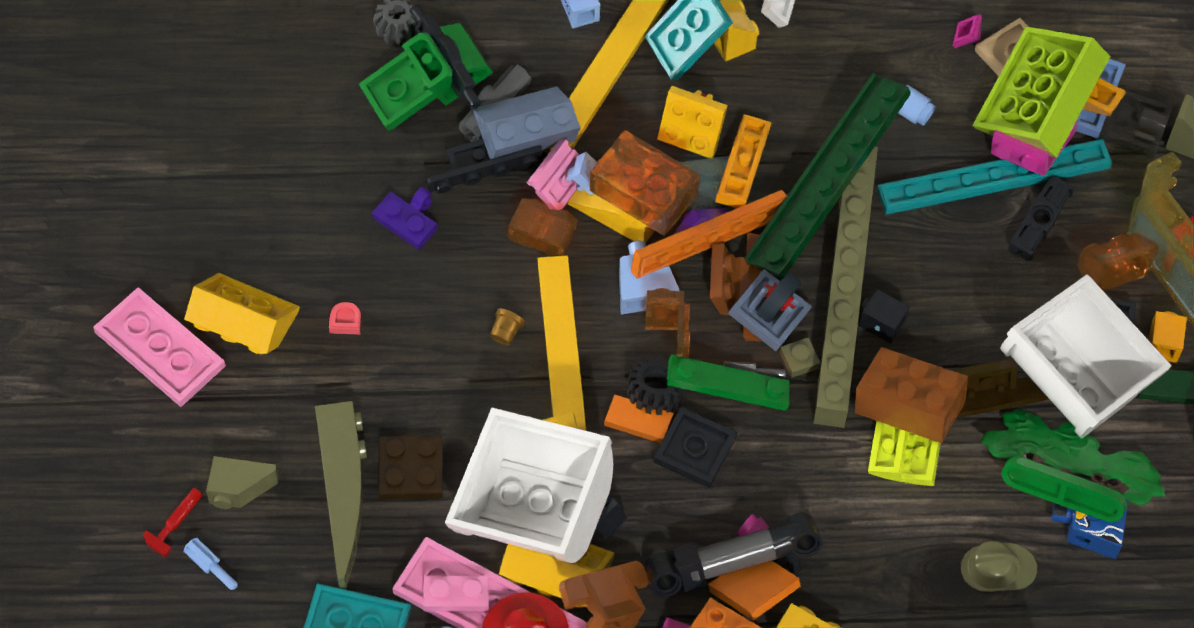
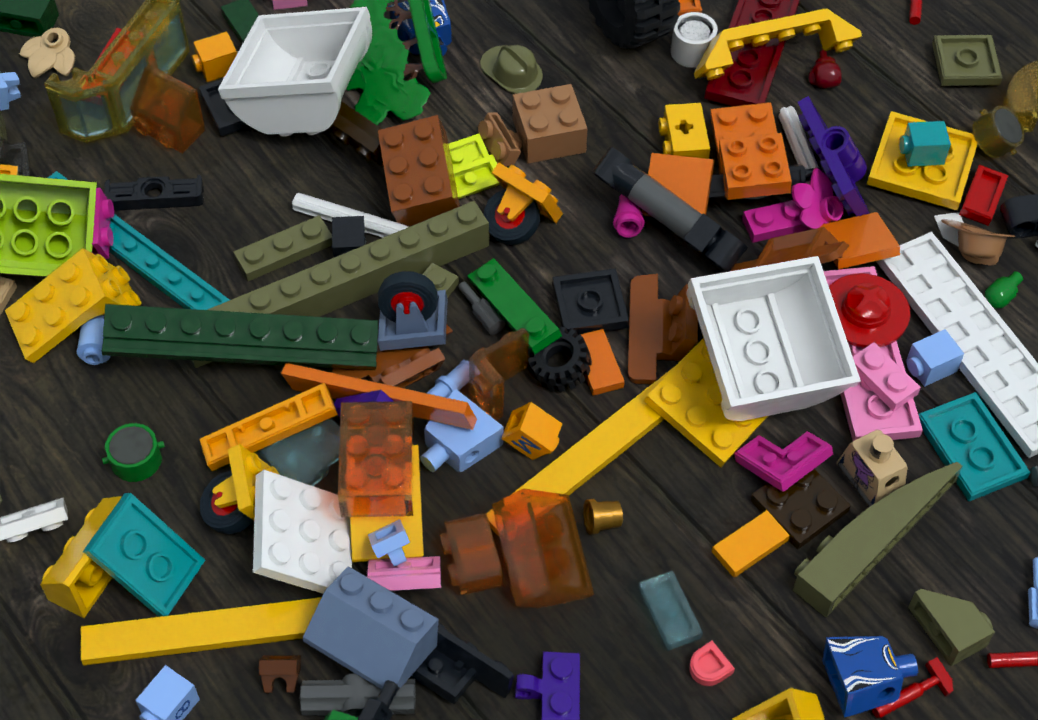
camera: 125 degrees left, 5 degrees down
none -> yellow bracket [5,248,141,363]
none -> piece [102,423,165,482]
none -> olive plate [233,215,332,281]
none -> white plate [253,469,352,594]
none -> reddish brown tile [259,655,301,692]
none -> white axle [292,193,409,238]
none -> light blue pin [427,360,477,398]
none -> medium nougat piece [478,113,522,166]
none -> plate [484,162,563,245]
none -> clear orange slope [492,488,594,608]
none -> light orange brick [501,402,562,460]
none -> medium nougat brick [513,84,588,164]
none -> dark orange plate [628,274,698,384]
none -> clear light blue plate [639,571,703,651]
none -> light orange tile [712,510,790,578]
none -> dark pink tile [734,431,833,492]
none -> blue torso [823,636,918,717]
none -> tan torso [836,430,908,507]
none -> red piece [871,657,953,719]

